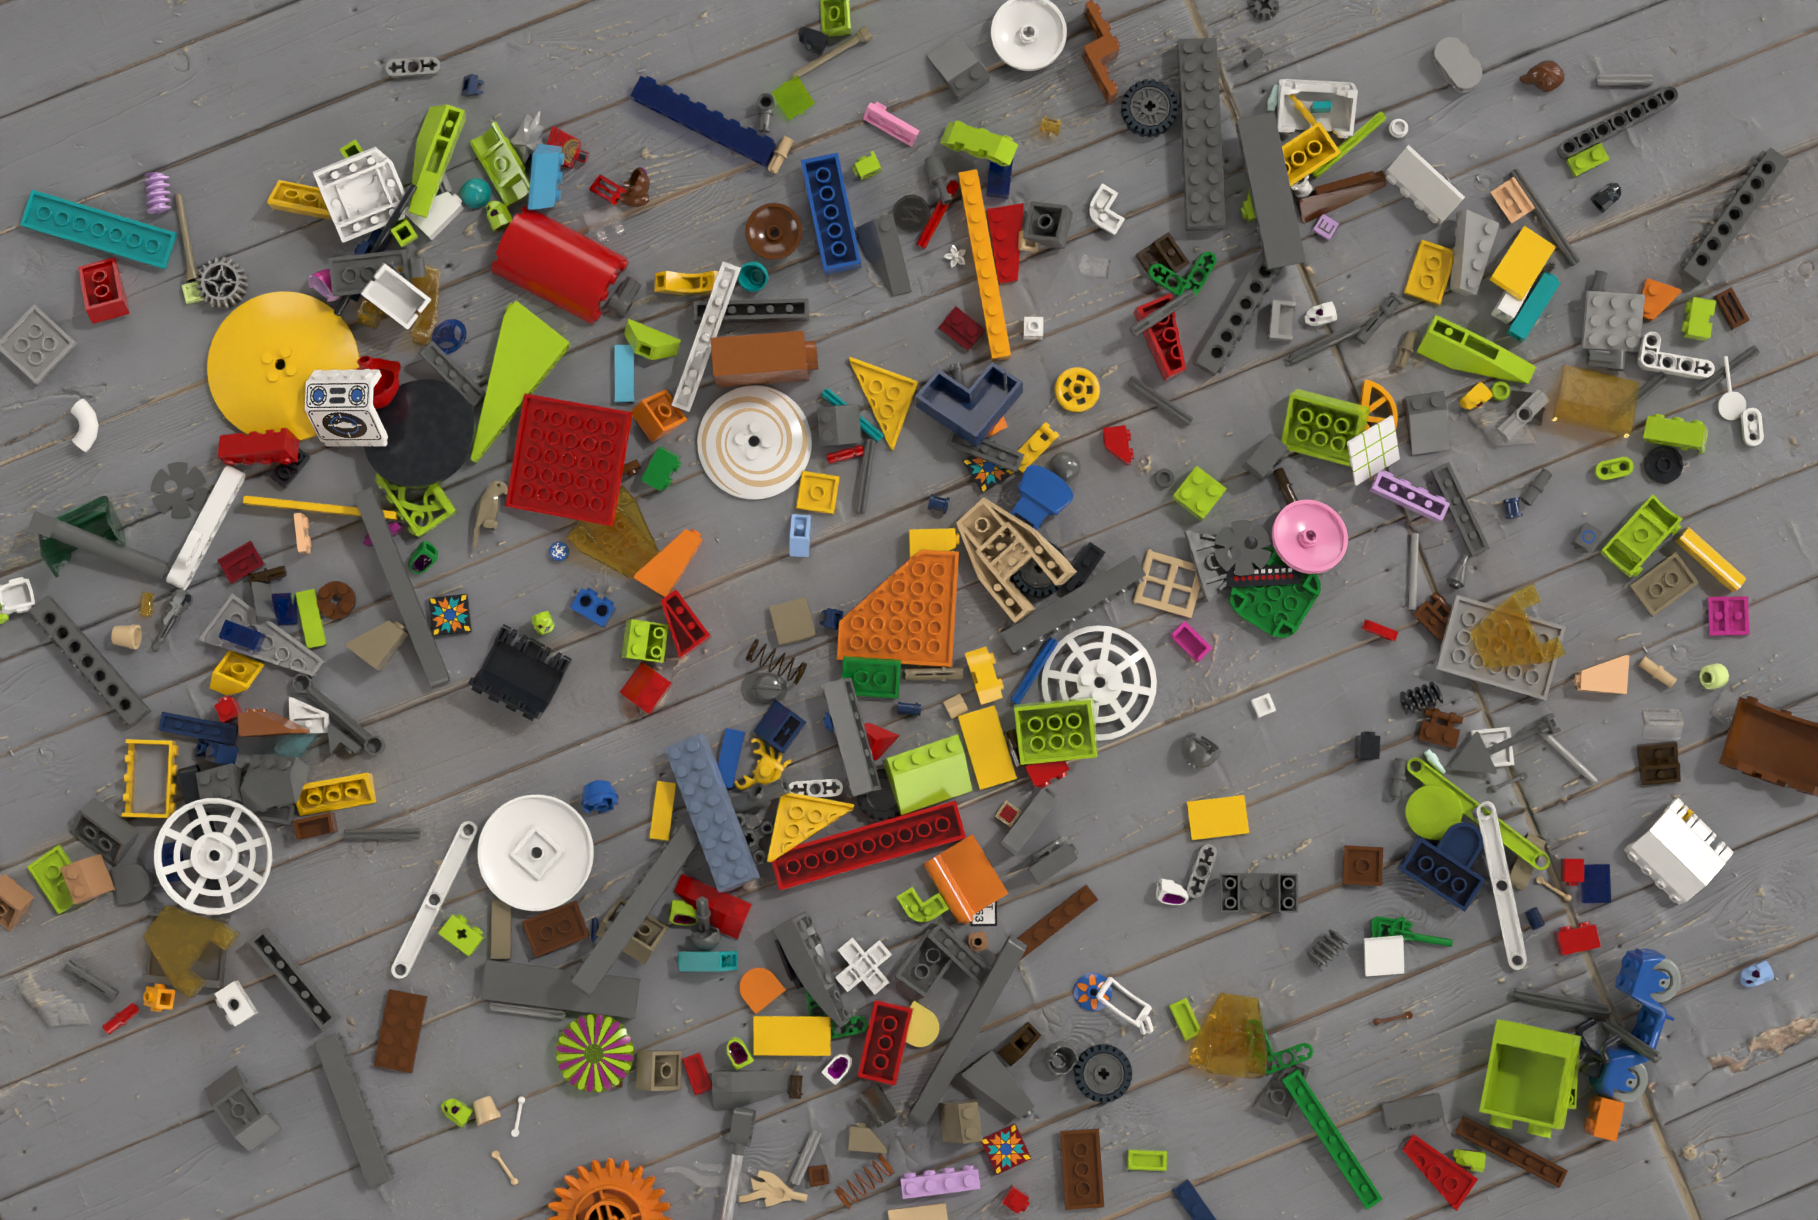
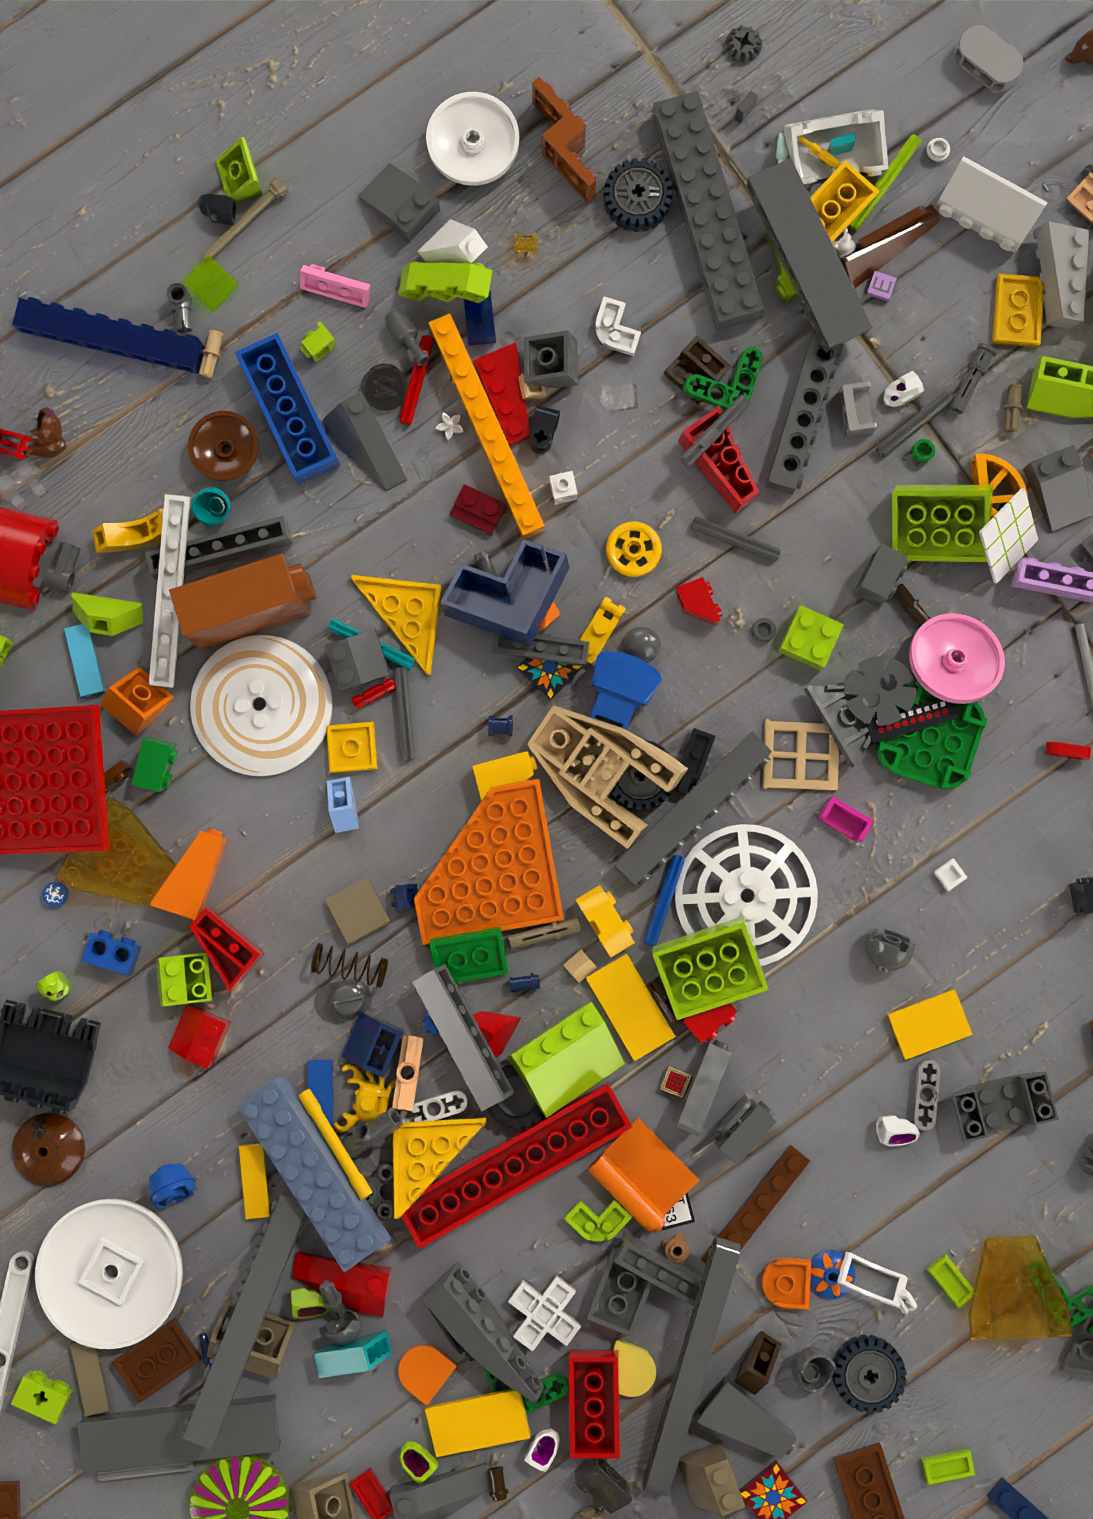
camera: 15 degrees left, 0 degrees up
none -> reddish brown dish [12,1112,85,1186]
none -> yellow piece [298,1089,373,1201]
none -> light nougat piece [392,1035,424,1112]
none -> white slope [417,219,488,263]
none -> black piece [530,405,560,454]
none -> orange tile [761,1257,811,1310]
none -> green tile [911,439,935,463]

